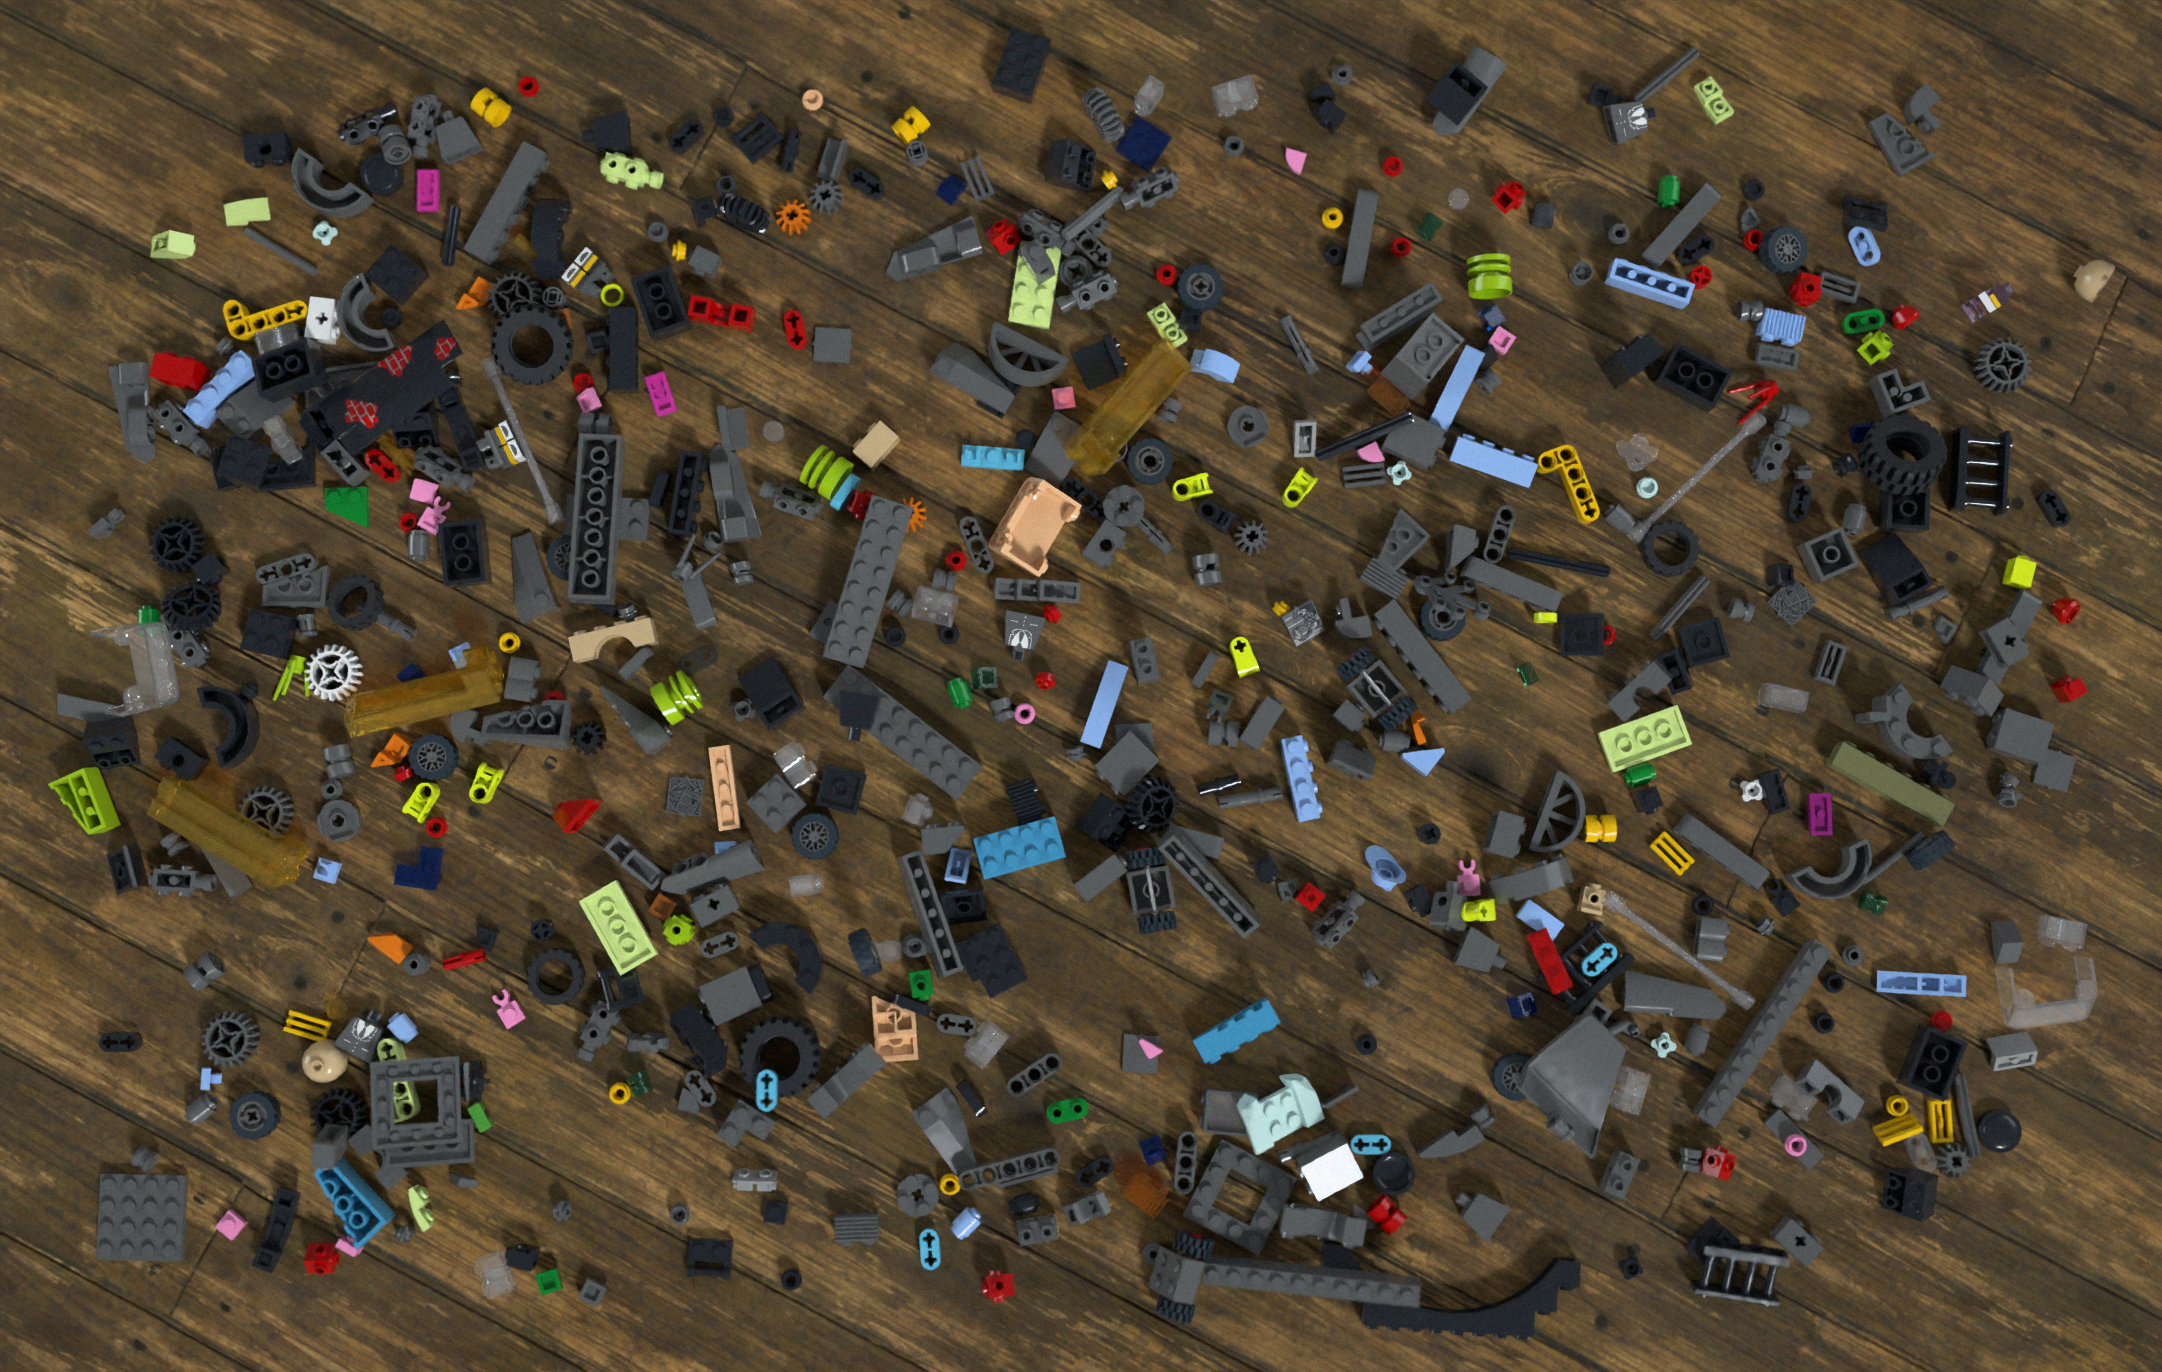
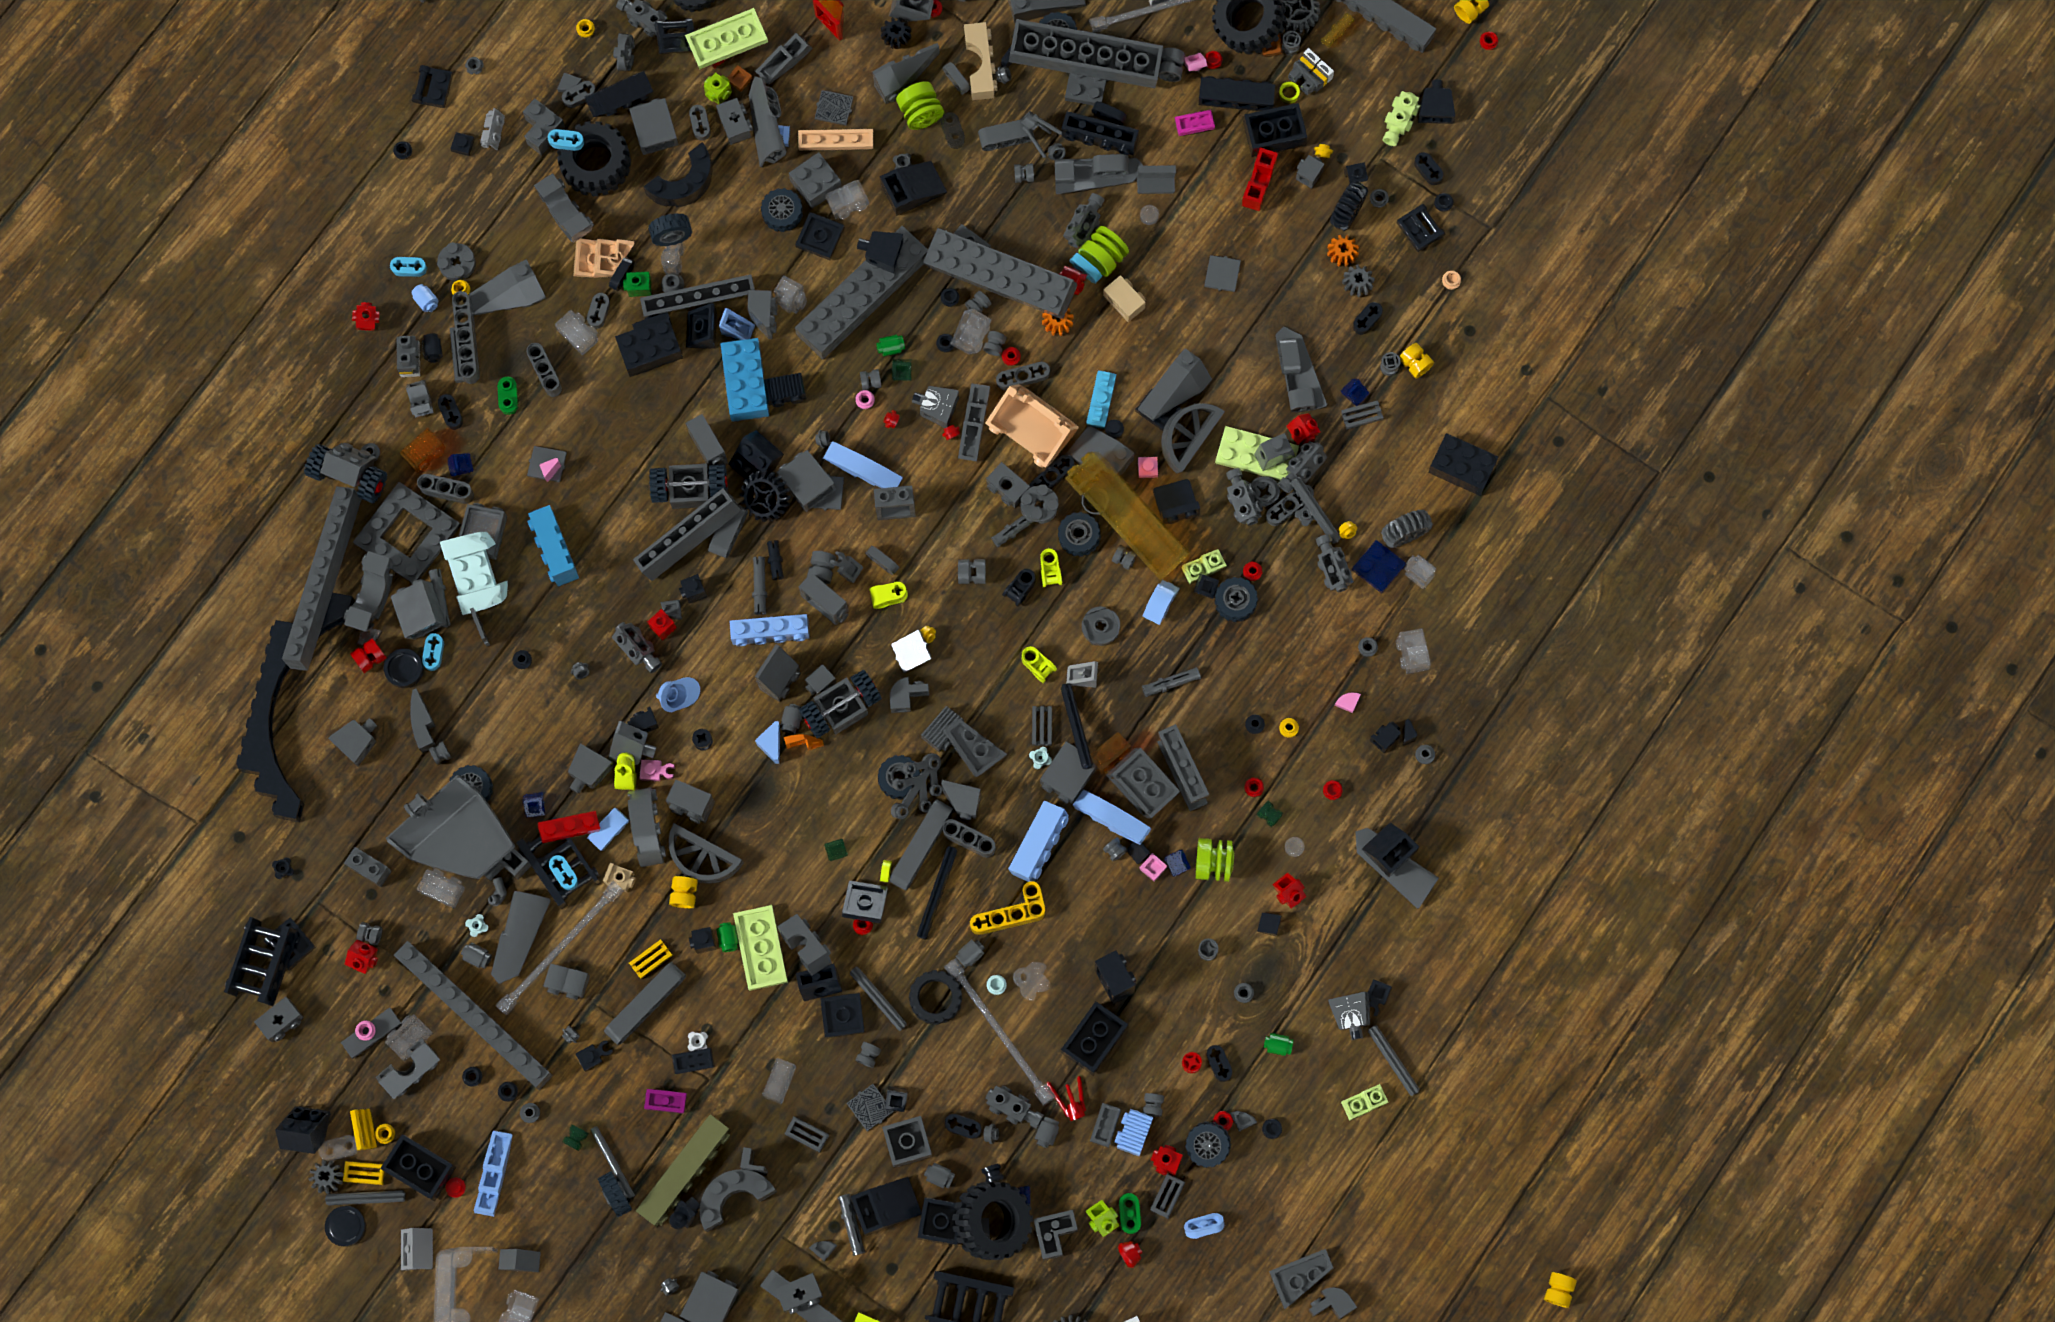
camera: 100 degrees right, 10 degrees down
black brick [531,198,573,279] -> none
black slope [586,325,610,354] -> none
clear green wheel [626,1070,653,1098] -> none
dark grey plate [648,221,669,243] -> none
black beam [749,963,775,1004] -> none
black pin [780,129,803,173] -> none
red beam [784,310,807,350] -> none
clear brick [789,873,824,898] -> none
dark grey panel [816,138,849,185] -> none
dark grey brick [834,1212,880,1246] -> none
black beam [956,1079,988,1118] -> none
black slope [1044,139,1097,192] -> none
dark grey gear [1234,520,1270,555] -> none
dark grey beam [1340,188,1379,290] -> none
light blue tile [1345,351,1373,374] -> none
bright pink tile [1356,441,1385,463] -> none
dark grey brick [1372,599,1472,715] -> none
light blue brick [1604,258,1695,309] -> none
dark grey beam [1640,182,1723,270] -> none
black plate [1691,895,1713,916] -> none
dark grey brick [1784,839,1872,899] -> none
black plate [1842,194,1888,232] -> none
dark grey brick [1940,665,2004,717] -> none
dark grey plate [1995,789,2022,808] -> none

